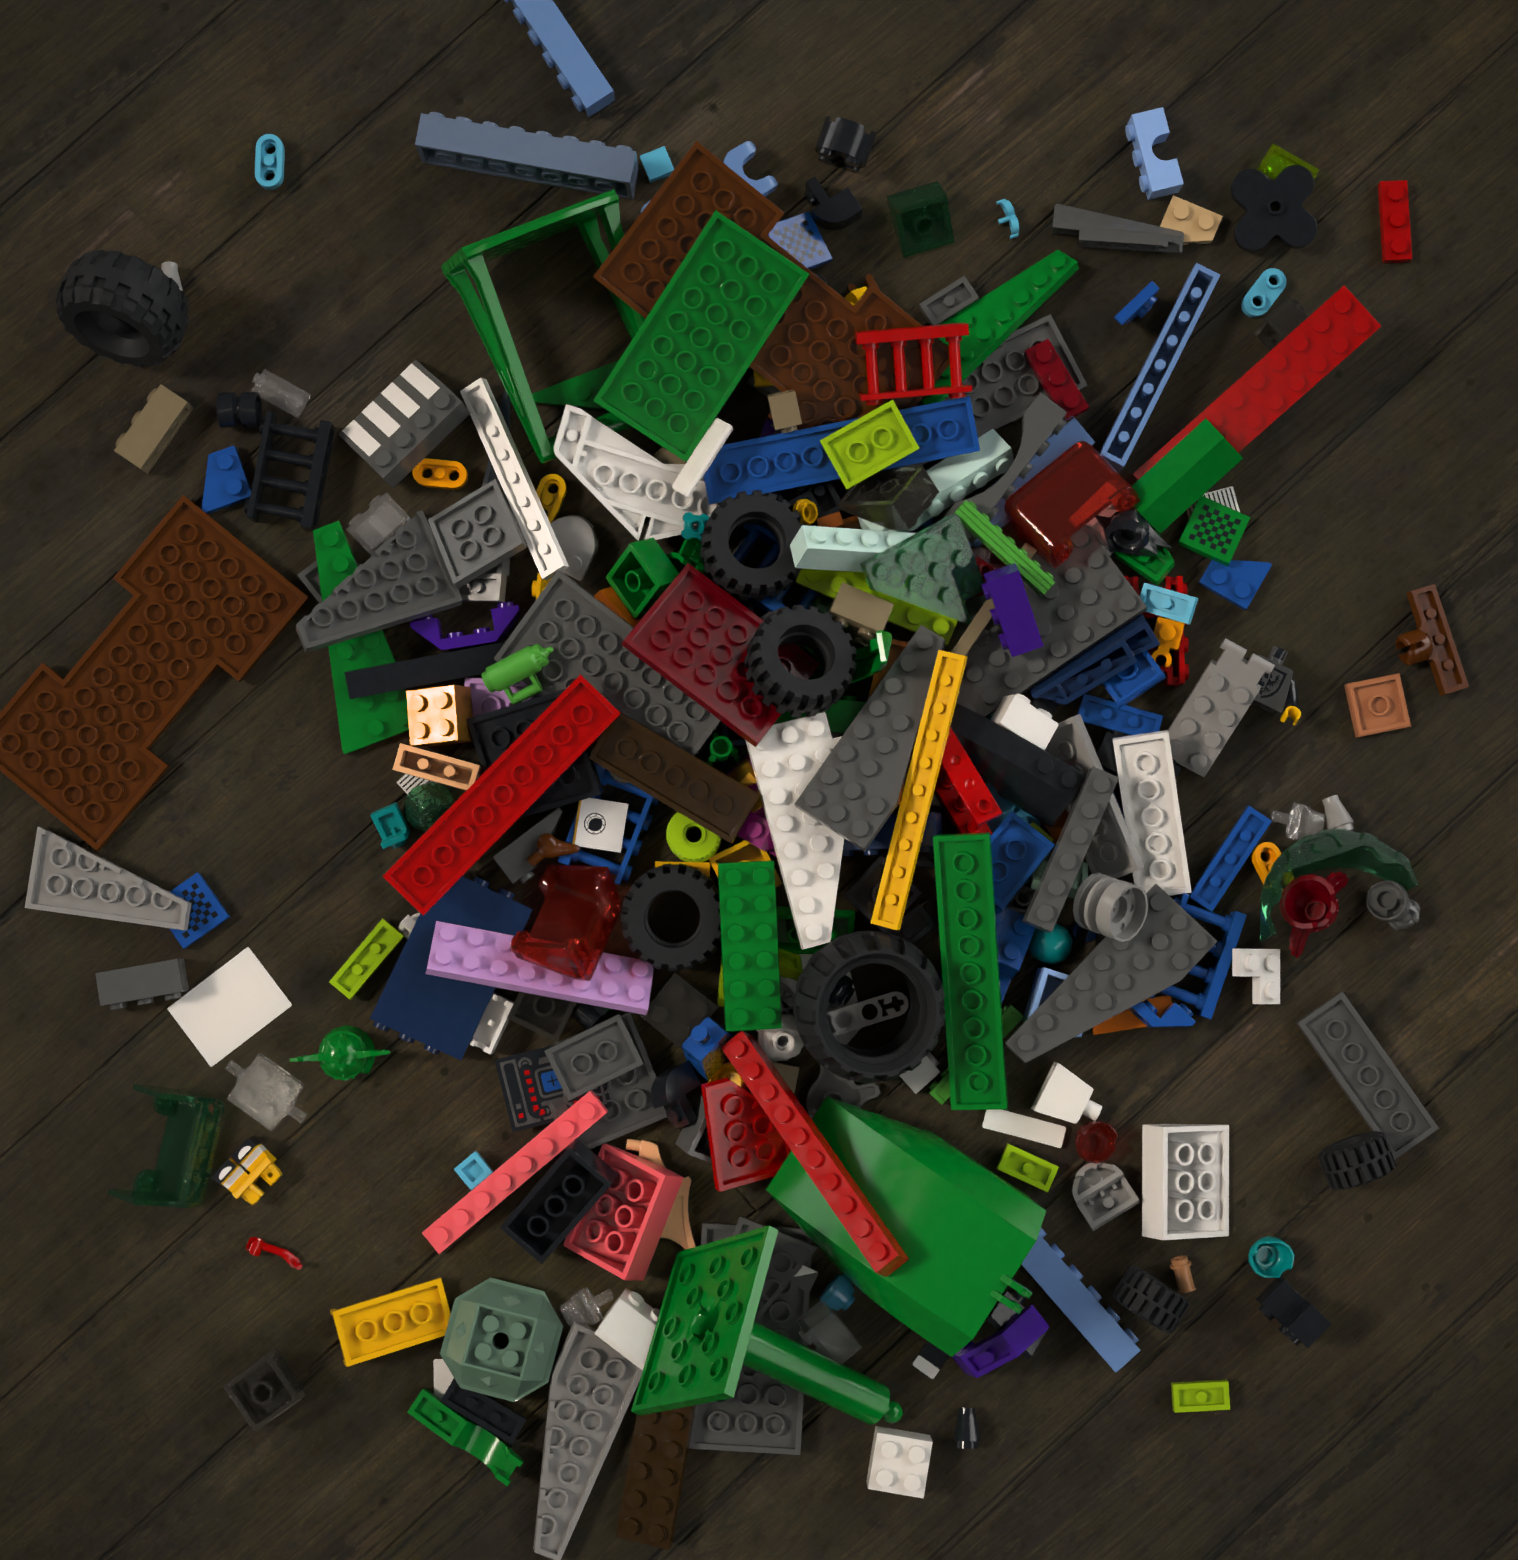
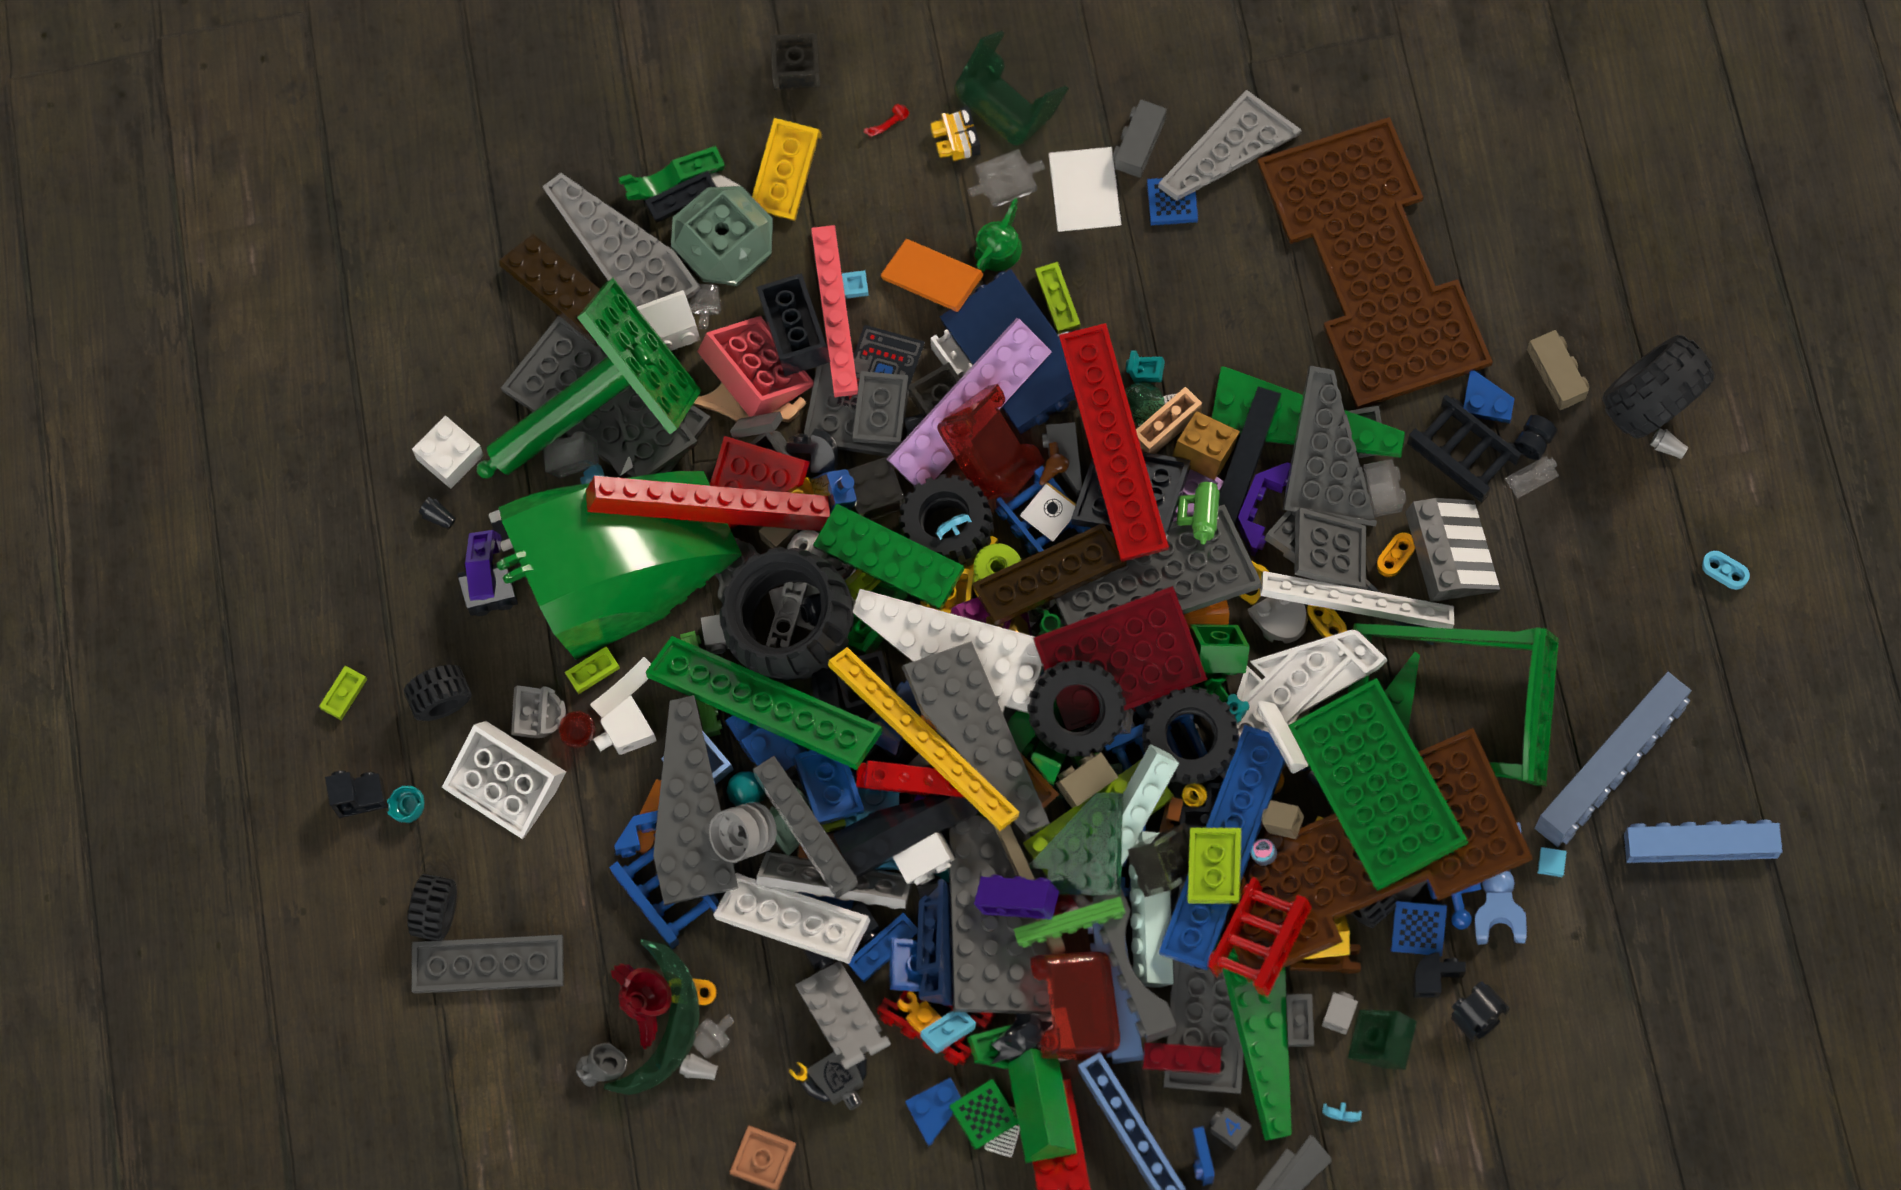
camera: 130 degrees right, 15 degrees down
medium blue brick [1022,1228,1141,1373] -> none
medium nougat pin [1170,1256,1196,1293] -> none
blue plate [1188,806,1272,912] -> none
white plate [1232,949,1280,1004] -> none
none -> dark grey tile [730,412,783,438]
none -> orange tile [881,239,983,312]
none -> medium azure piece [936,514,972,540]
none -> dark grey brick [1209,1108,1251,1151]
none -> tile [1250,839,1277,865]
none -> light grey brick [1322,992,1358,1035]

